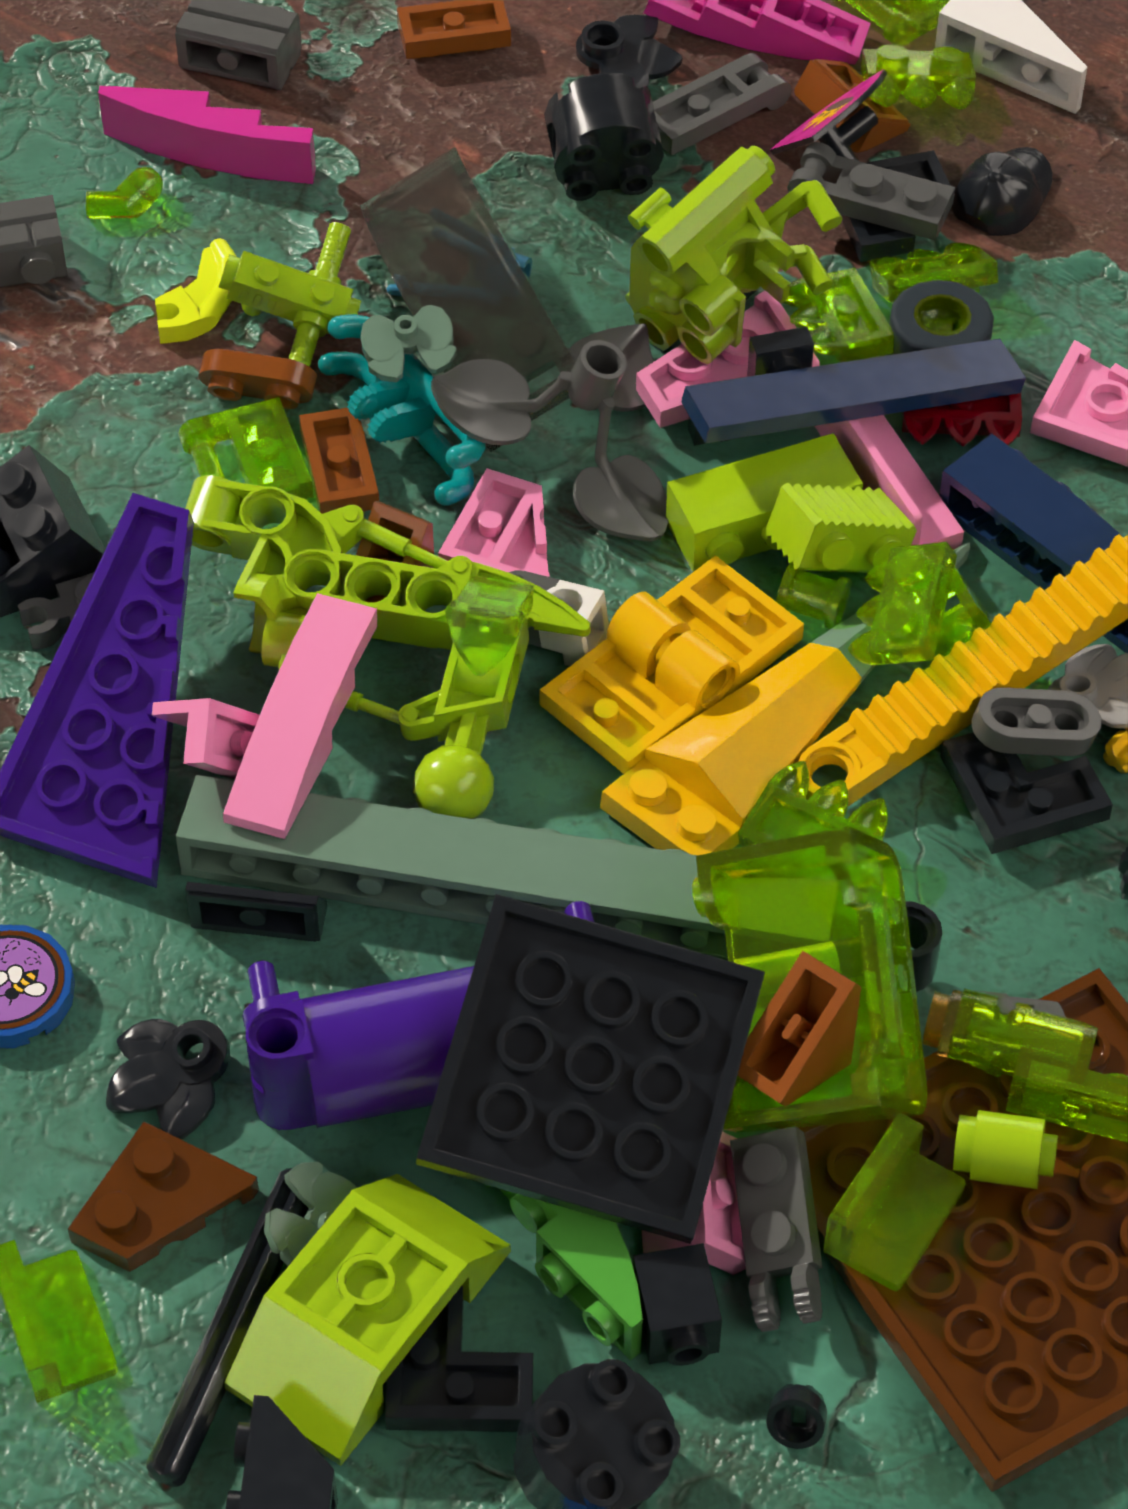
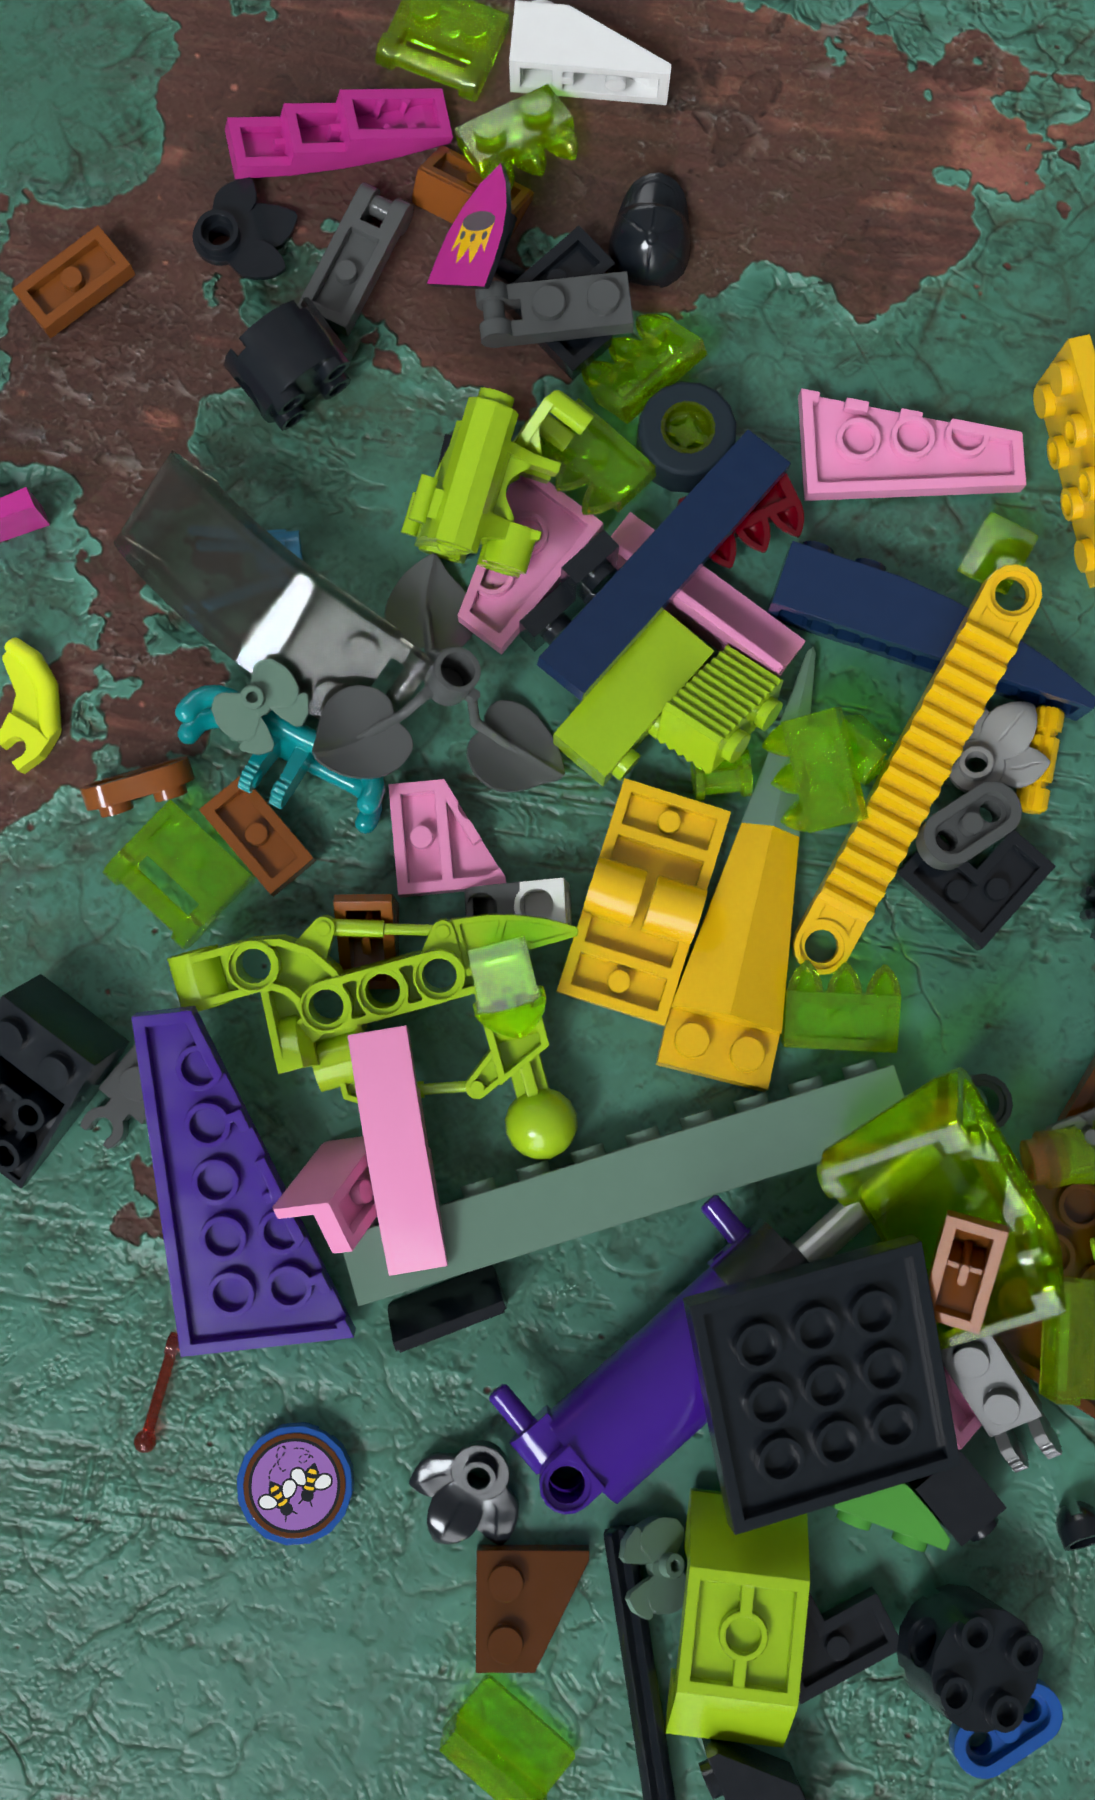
camera: 30 degrees left, 30 degrees up
lime piece [218,222,361,367] -> none

